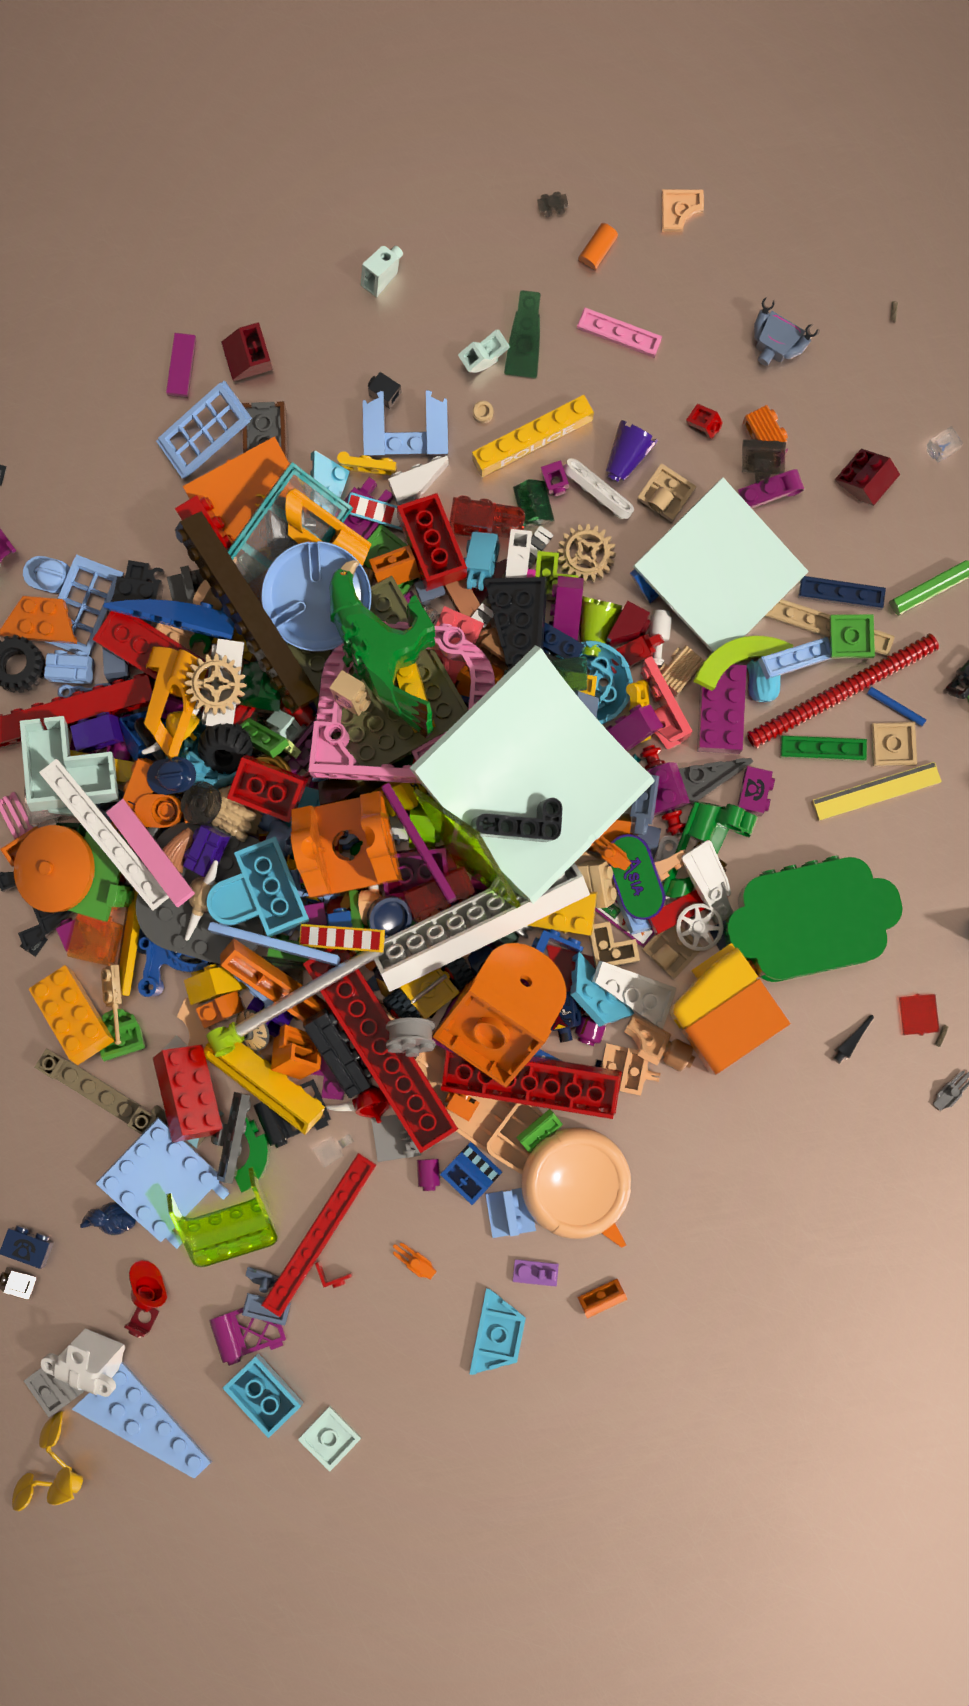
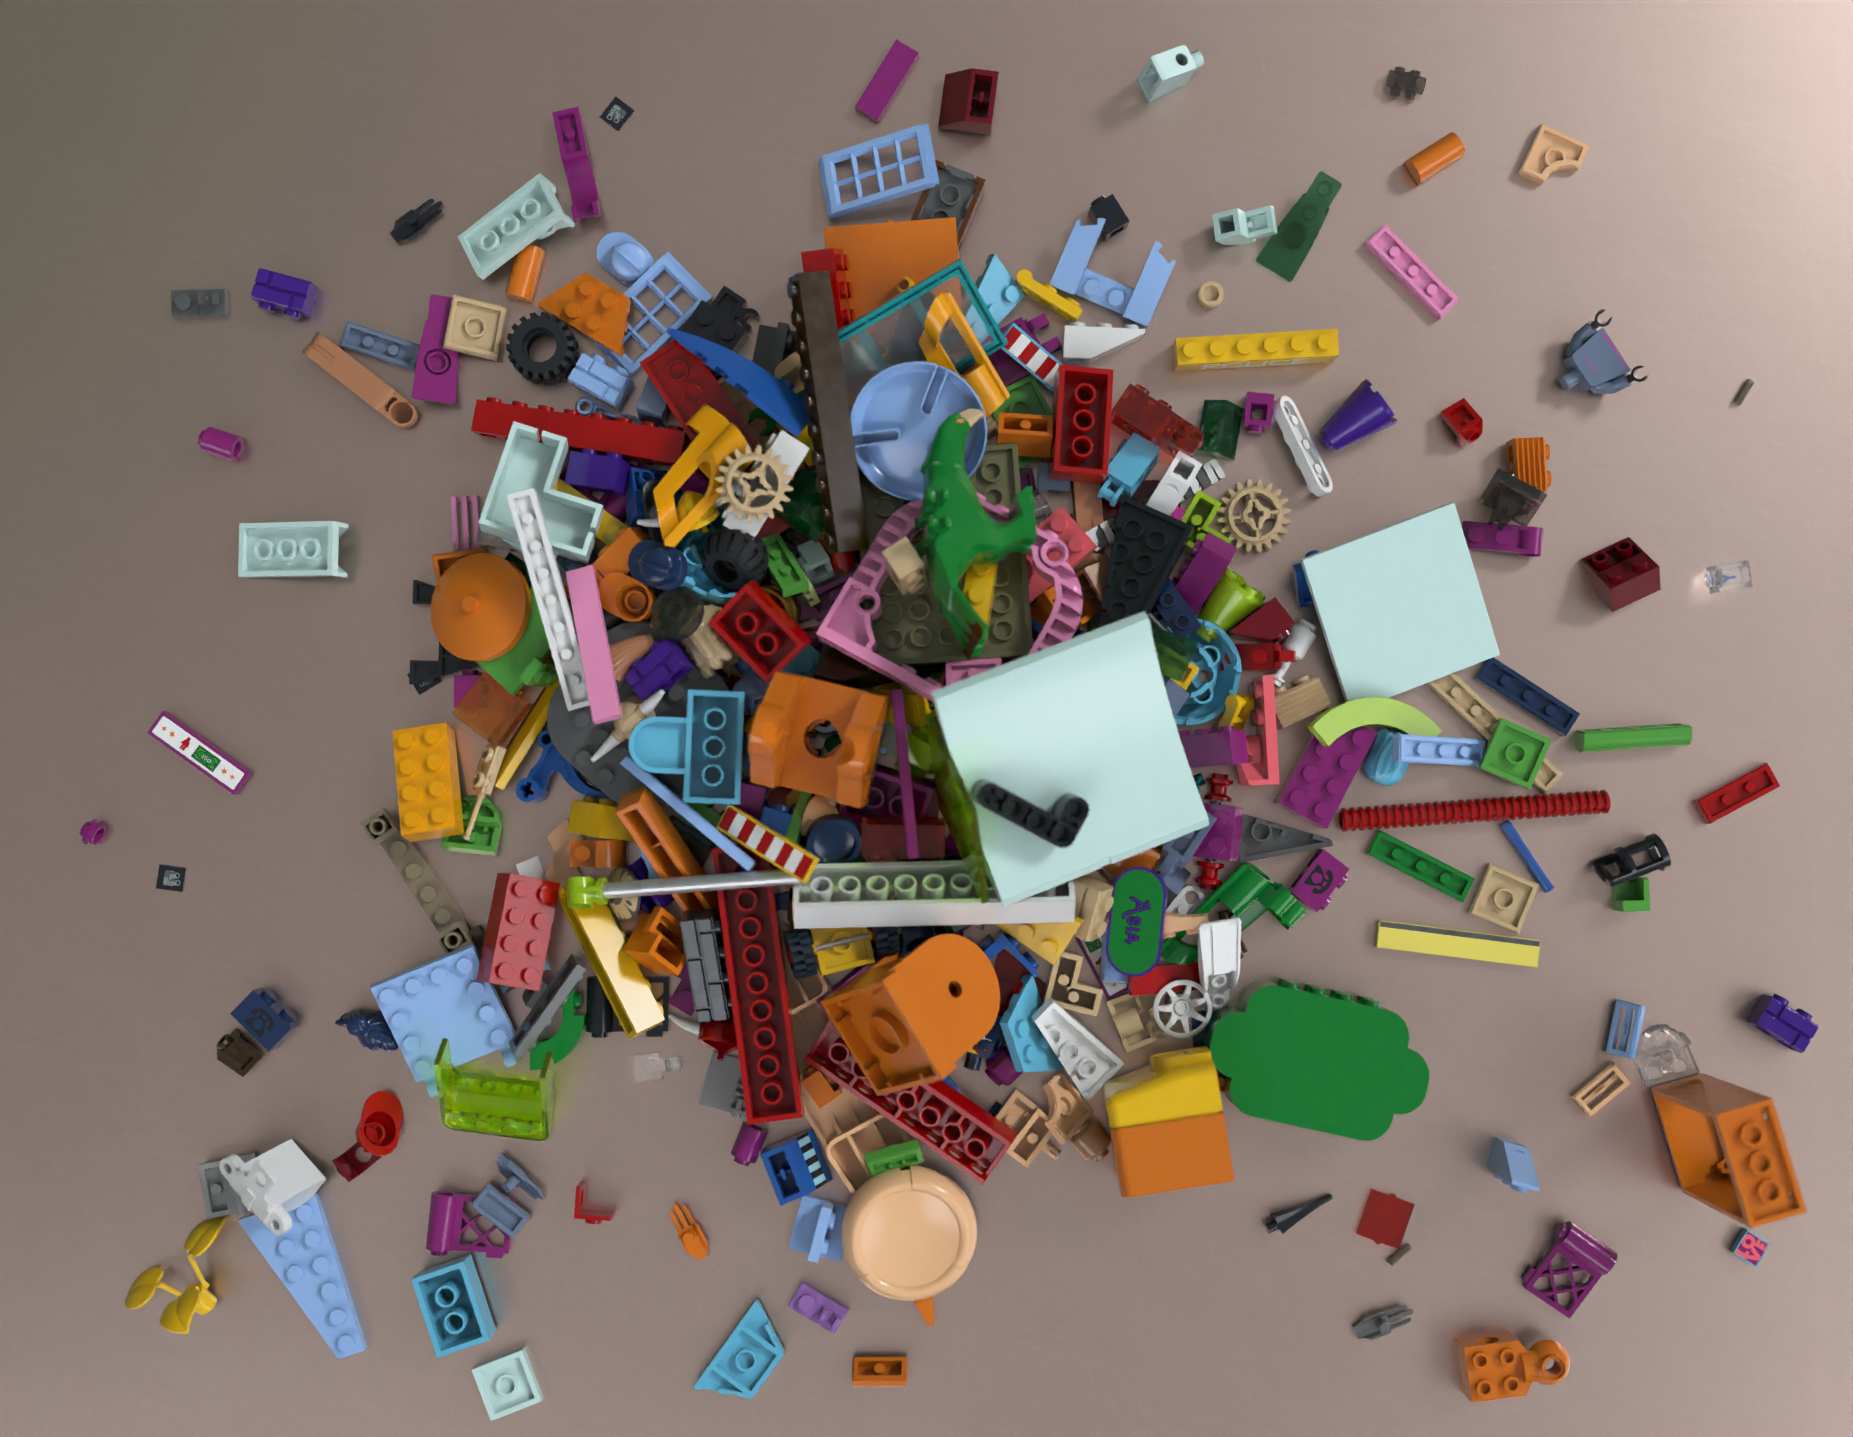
camera: 25 degrees right, 5 degrees up
red tile [261,1153,376,1317] -> none
light grey wheel [386,1017,436,1057] -> none
orange piece [591,835,632,871] -> none
tan plate [637,463,696,522] -> none

